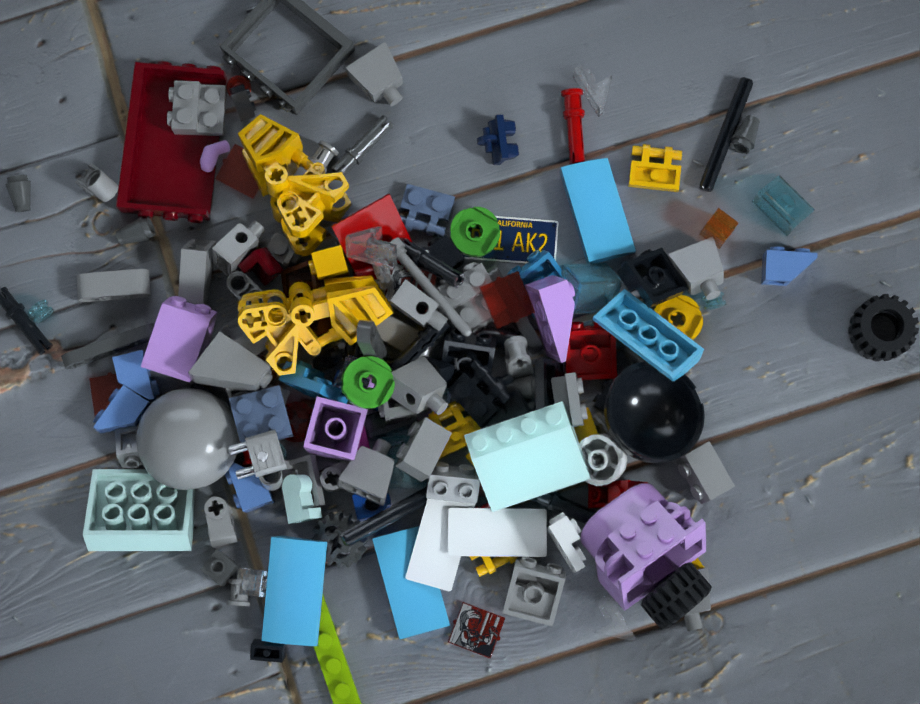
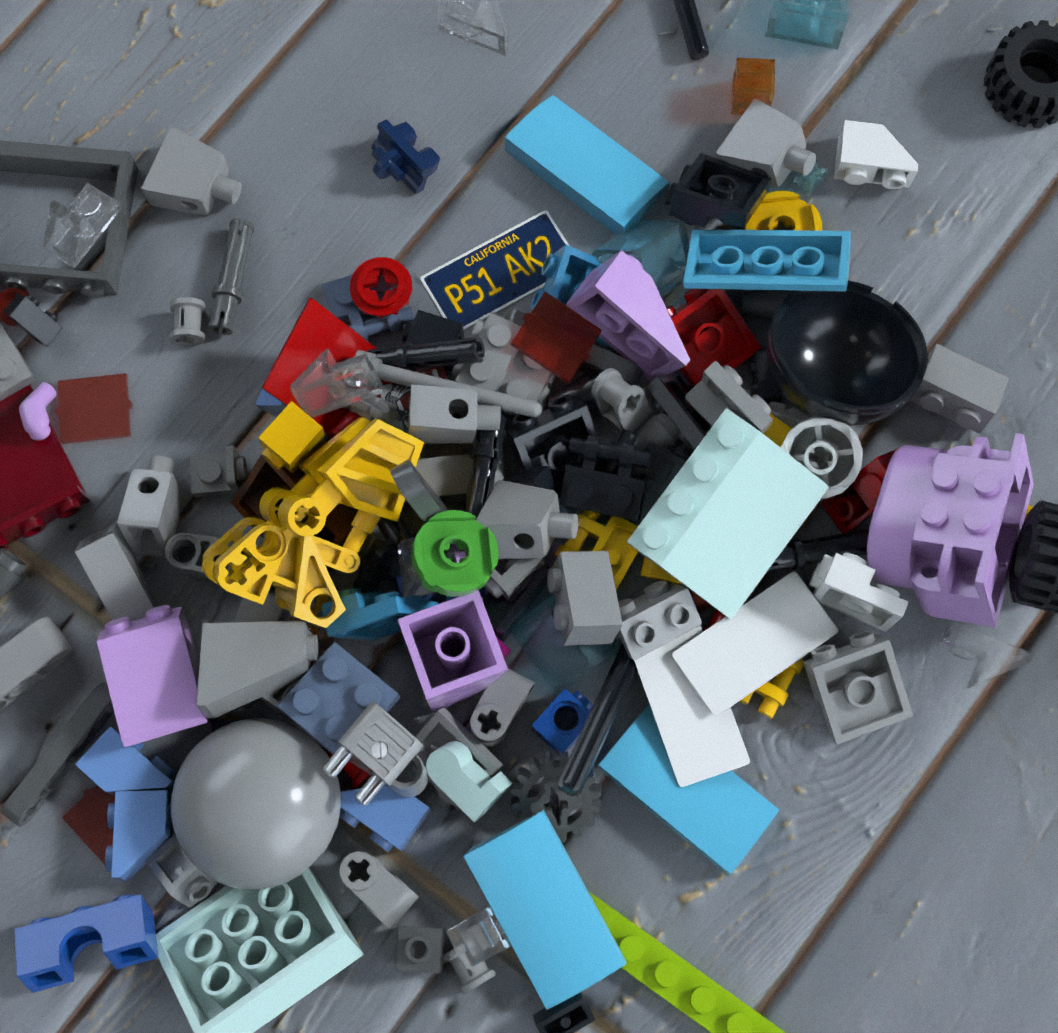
camera: 35 degrees left, 5 degrees down
yellow piece [238,114,351,256] -> none
dark red panel [238,247,284,285] -> none
gear [285,401,313,442] -> none
light grey torso [338,439,395,506] -> none
piece [448,602,505,658] -> none
bright green plate [450,207,500,258] -> none
red pin [561,88,585,165] -> none
yellow plate [628,144,682,192] -> none
medium blue slope [761,247,817,286] -> none
none -> arch [14,894,158,993]
none -> clear slope [43,182,122,268]
none -> red gear [350,257,413,319]
none -> white slope [834,120,918,189]

